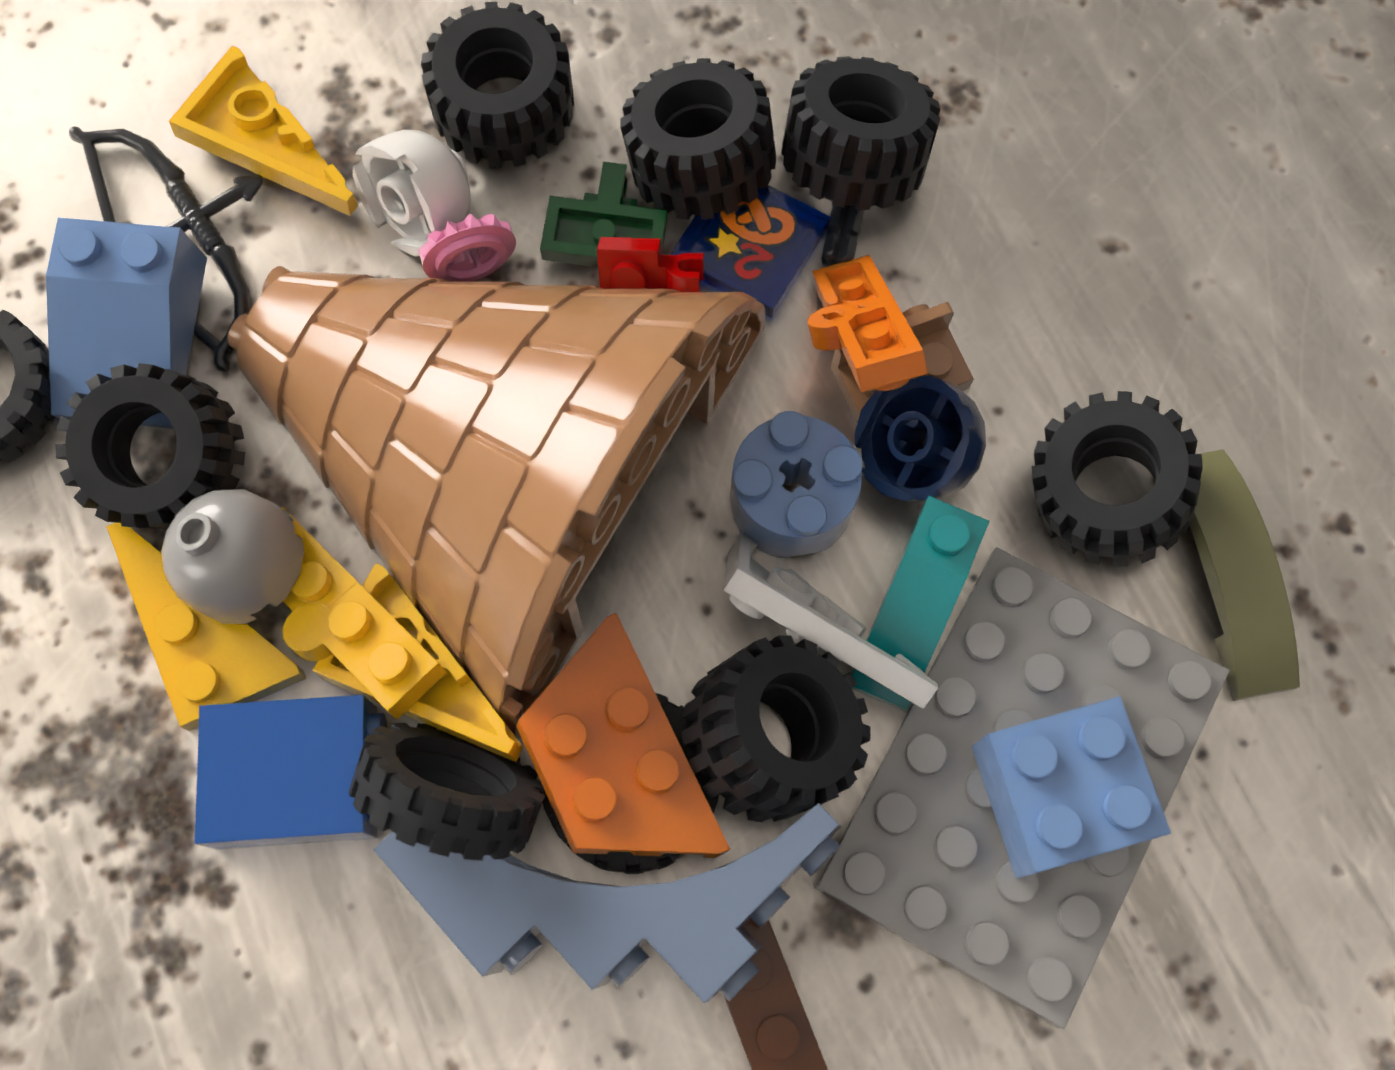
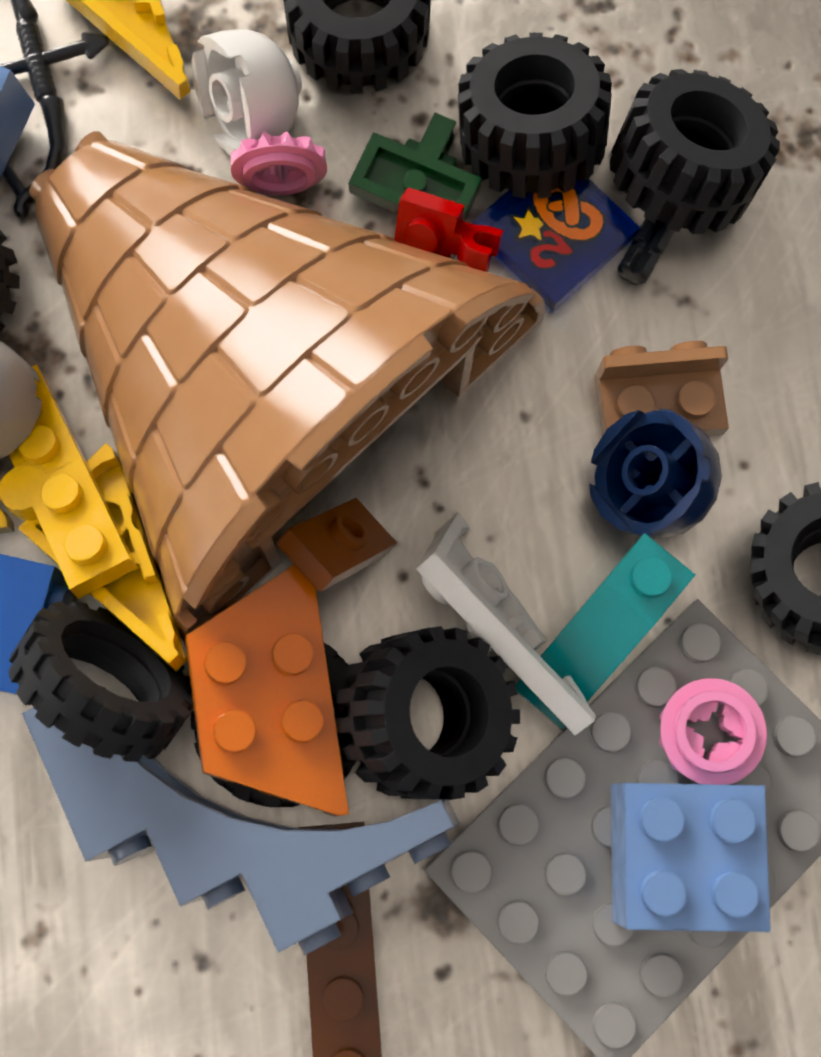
camera: 15 degrees right, 5 degrees up
medium blue brick [730,411,862,558] -> none
orange hinge [807,255,928,392] -> none
none -> dark orange plate [277,498,397,592]
none -> bright pink gear [659,678,767,785]

